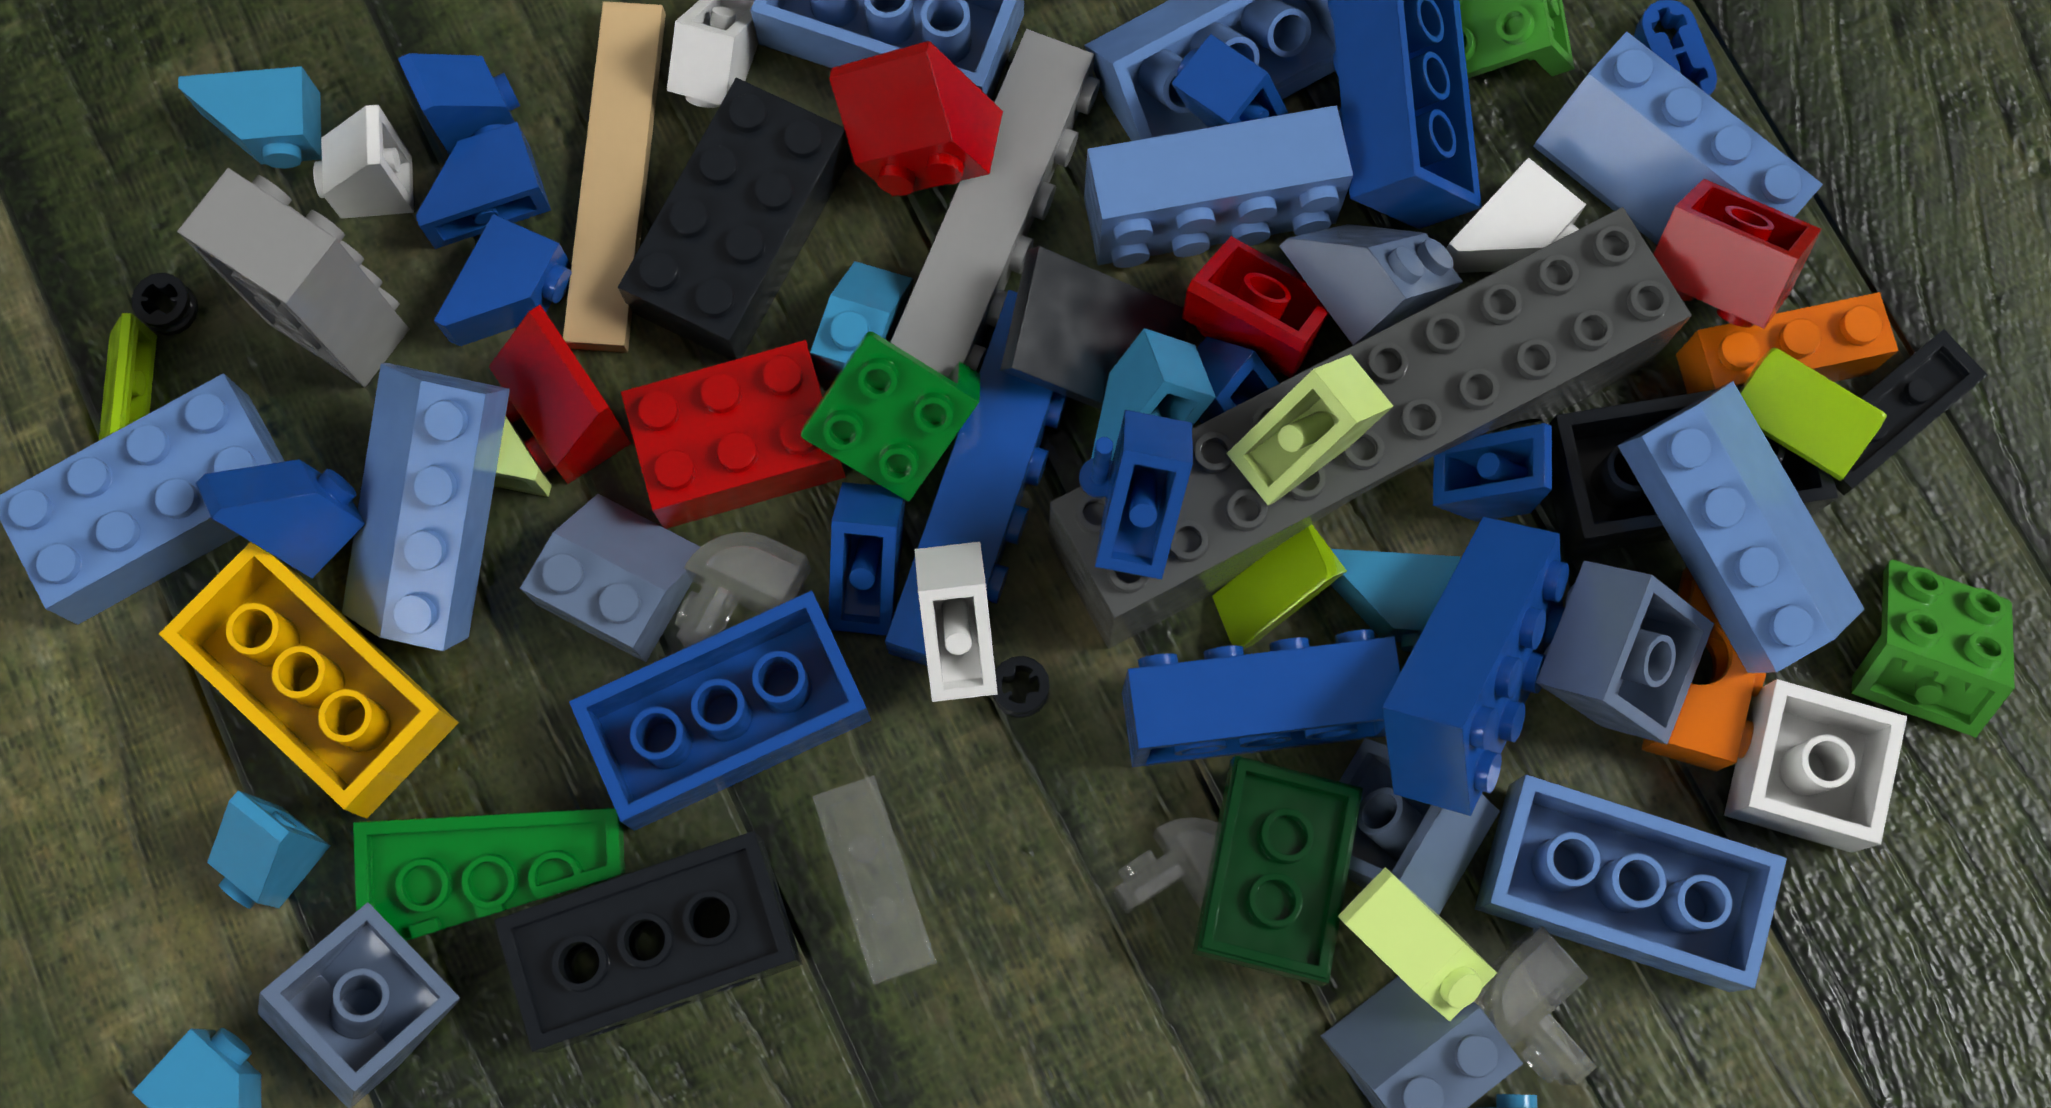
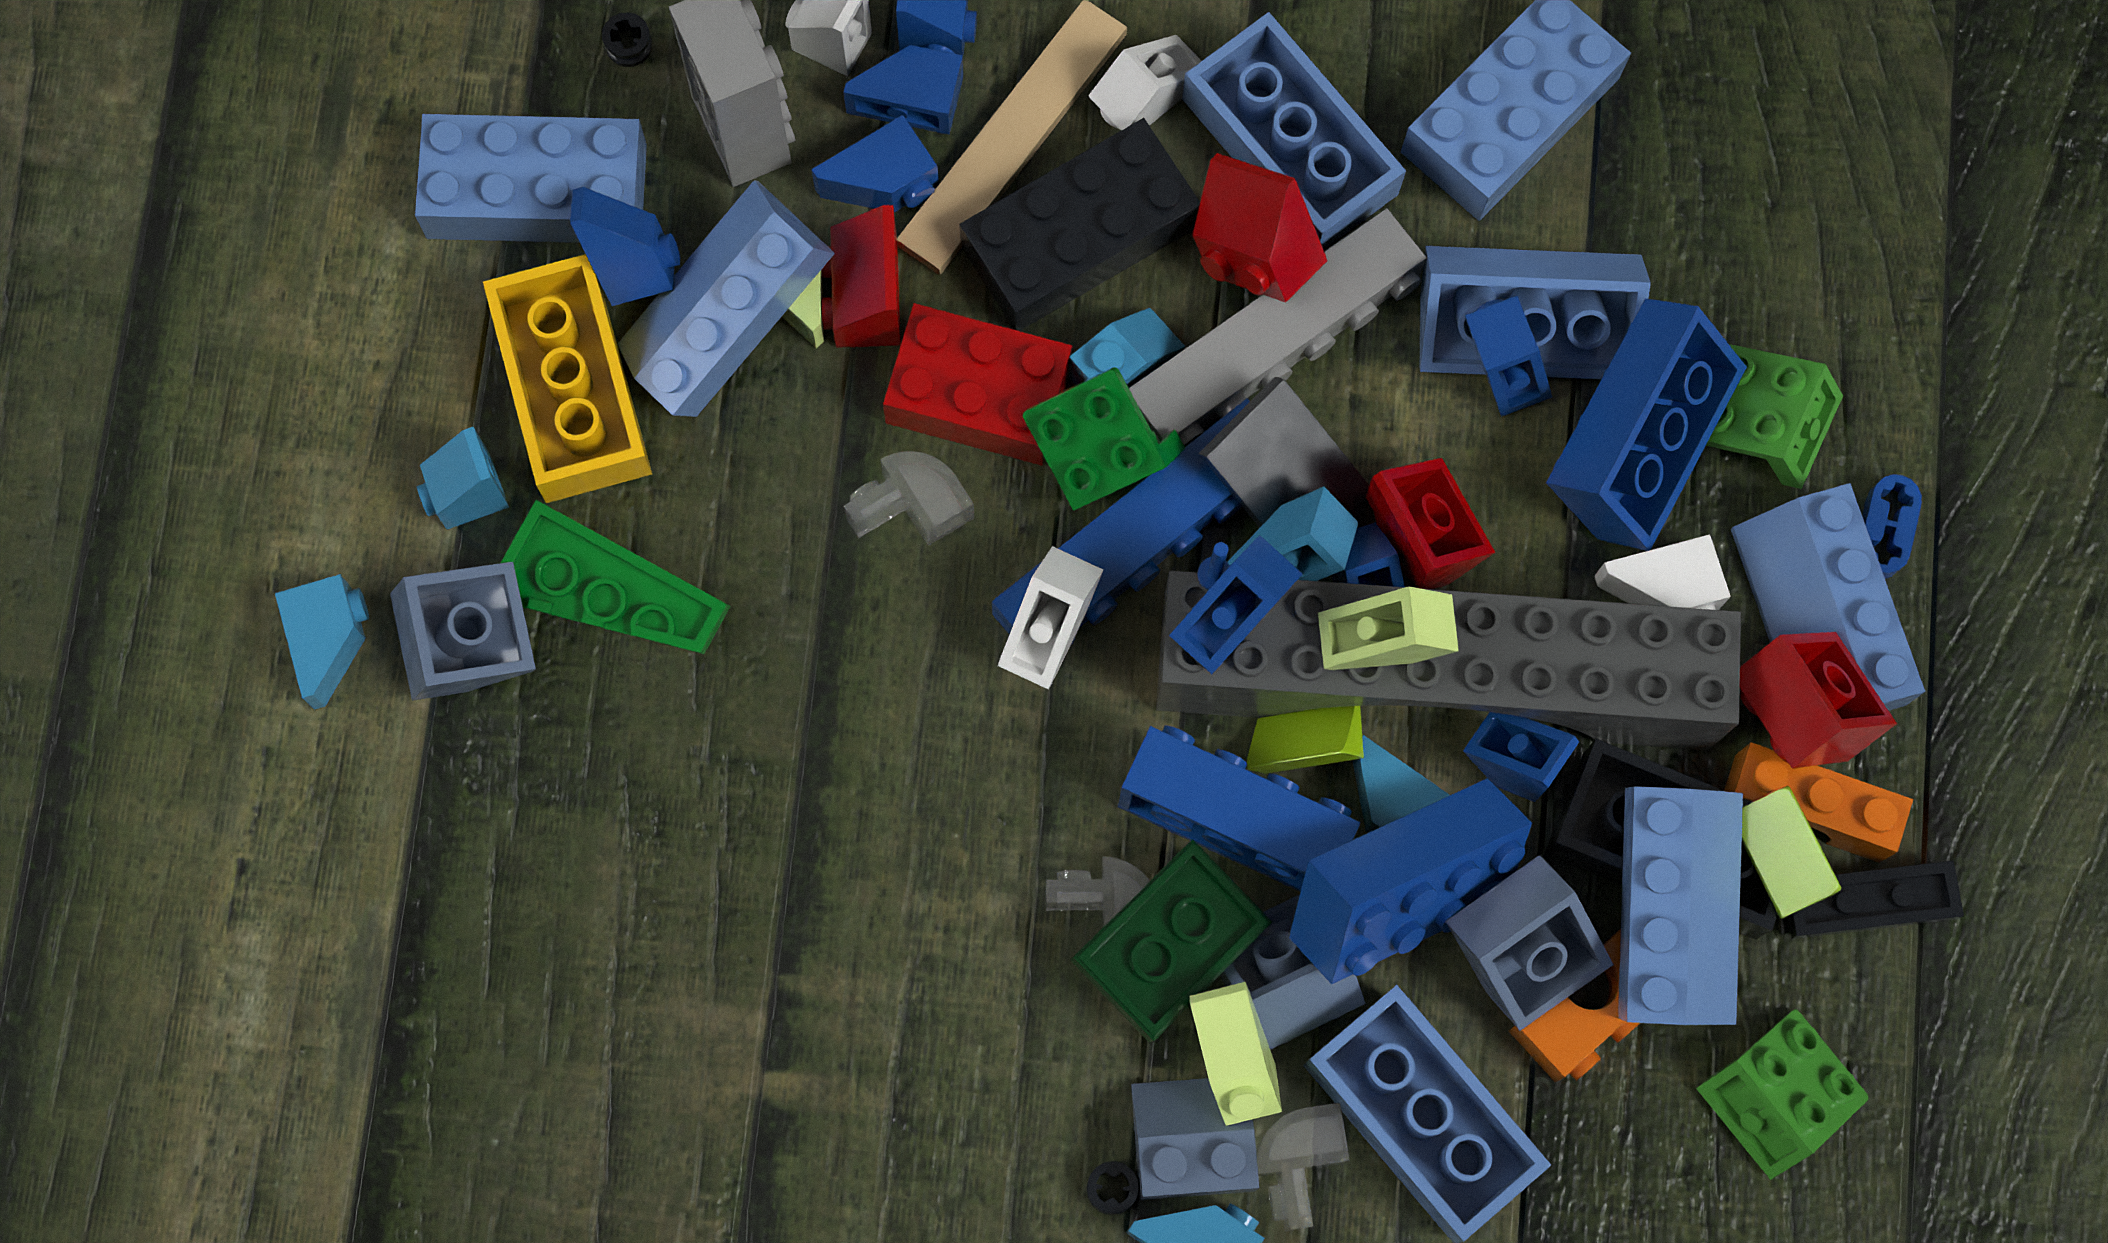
camera: 30 degrees right, 0 degrees up
lime slope [99,313,157,441] -> none
black brick [494,831,803,1053] -> none
sand blue slope [520,494,709,663] -> none
blue brick [569,590,872,831] -> none
clear tile [812,775,937,985] -> none
blue slope [828,482,905,636] -> none
black bush [993,656,1050,718] -> none
medium blue brick [1084,105,1353,268] -> none
sand blue slope [1279,224,1463,346] -> none
white brick [1724,679,1907,853] -> none

